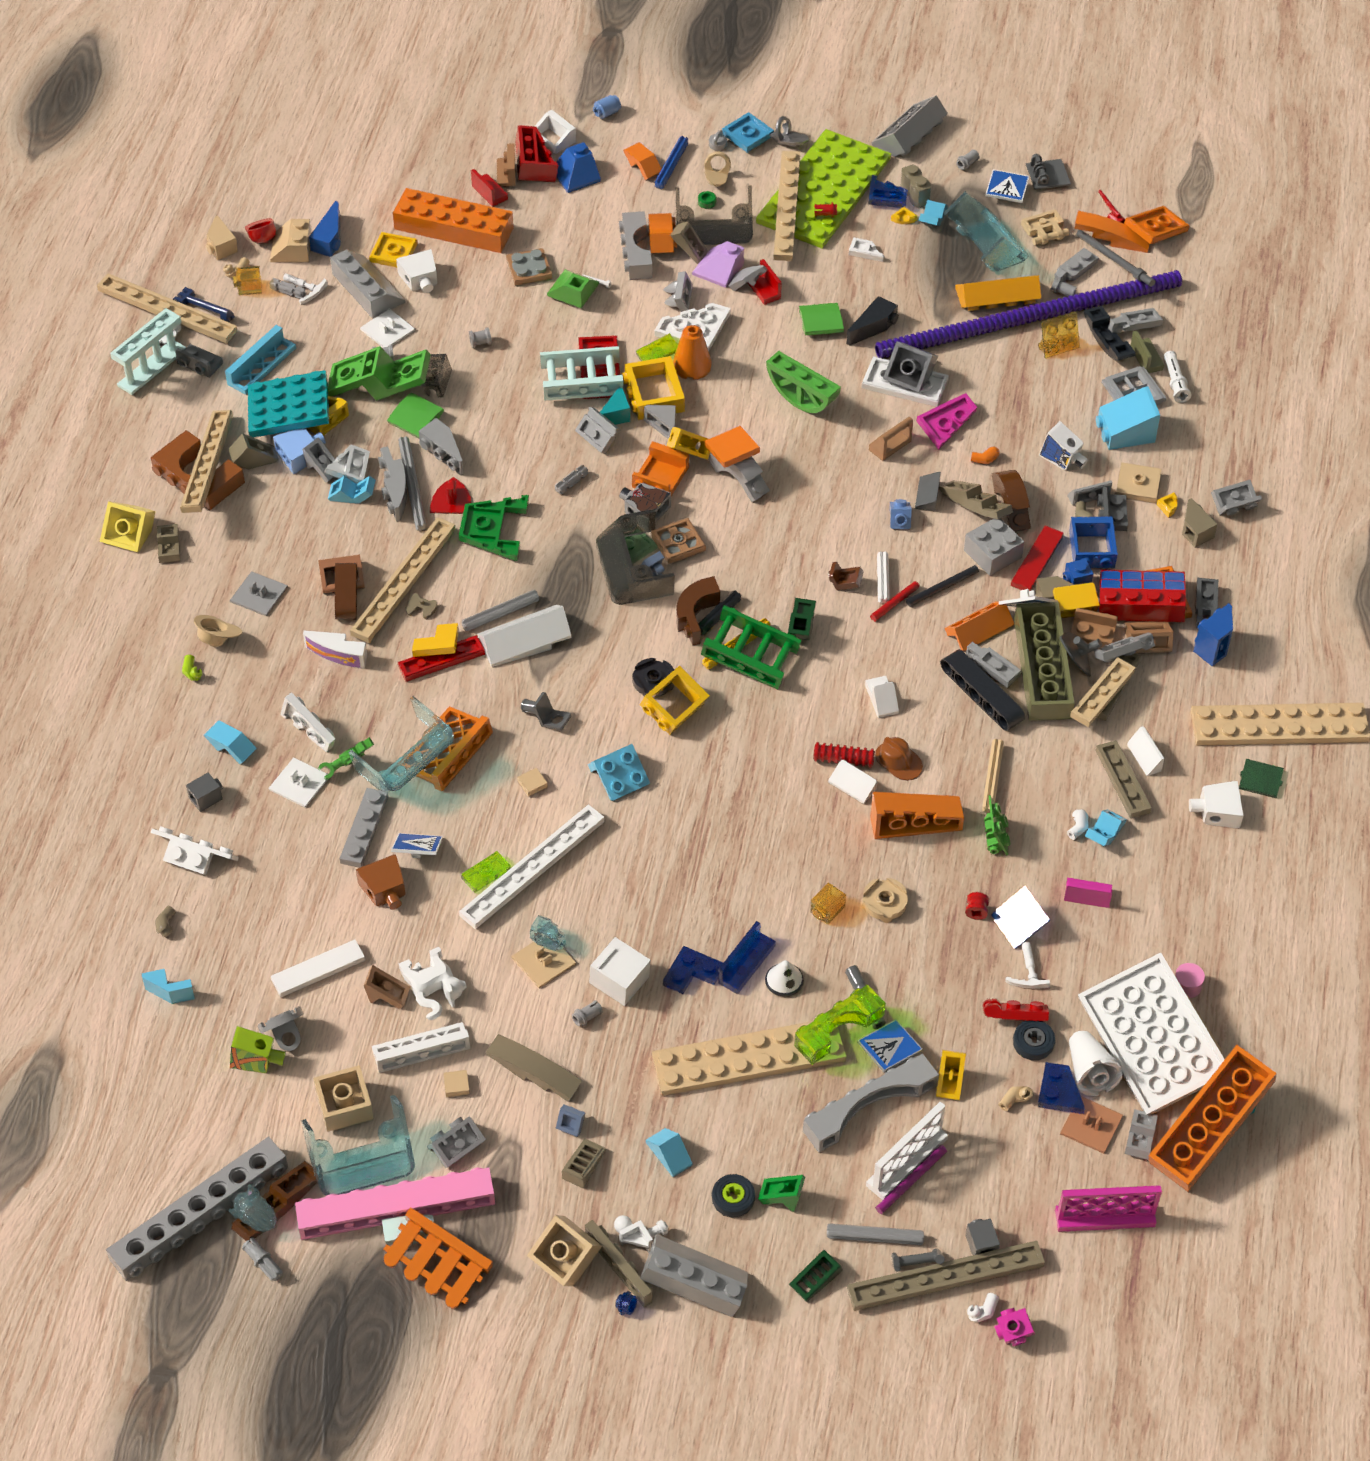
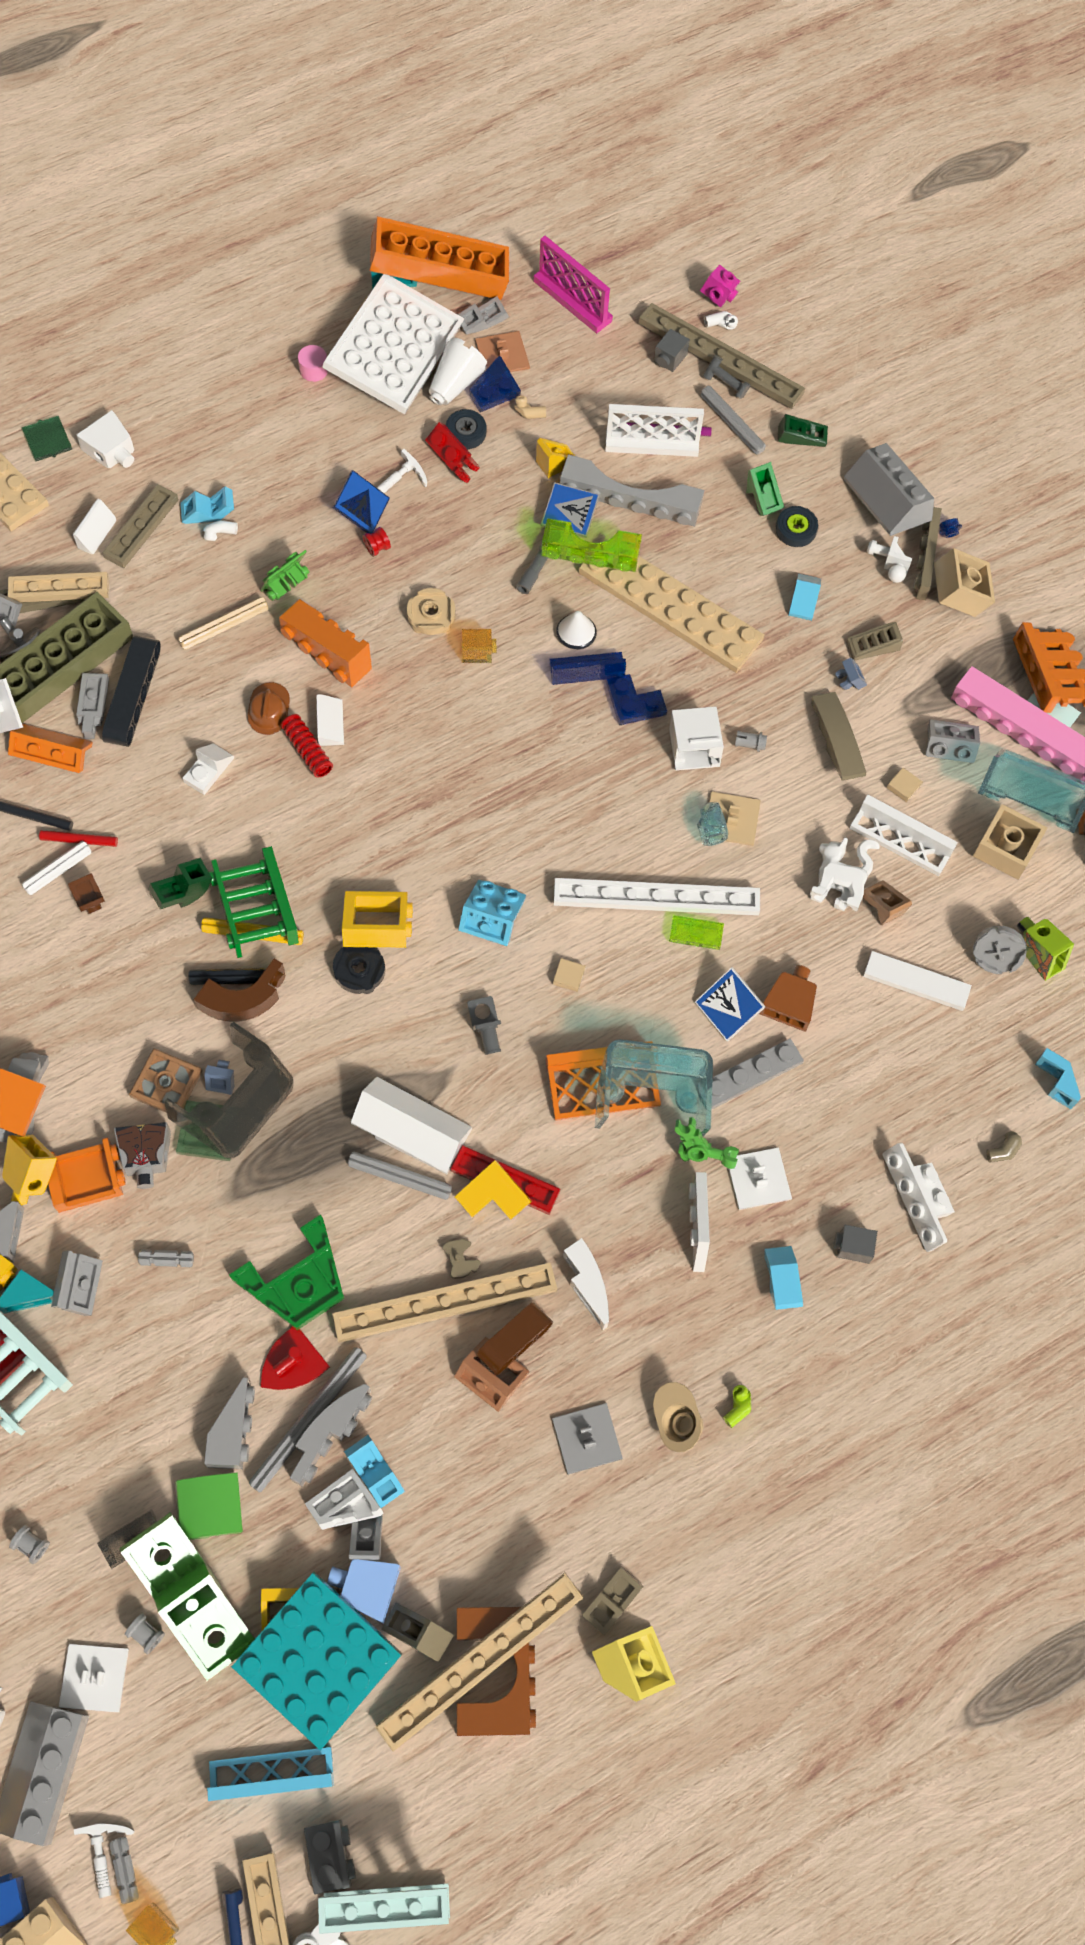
camera: 135 degrees left, 15 degrees up
dark pink panel [1064,877,1113,908] -> none

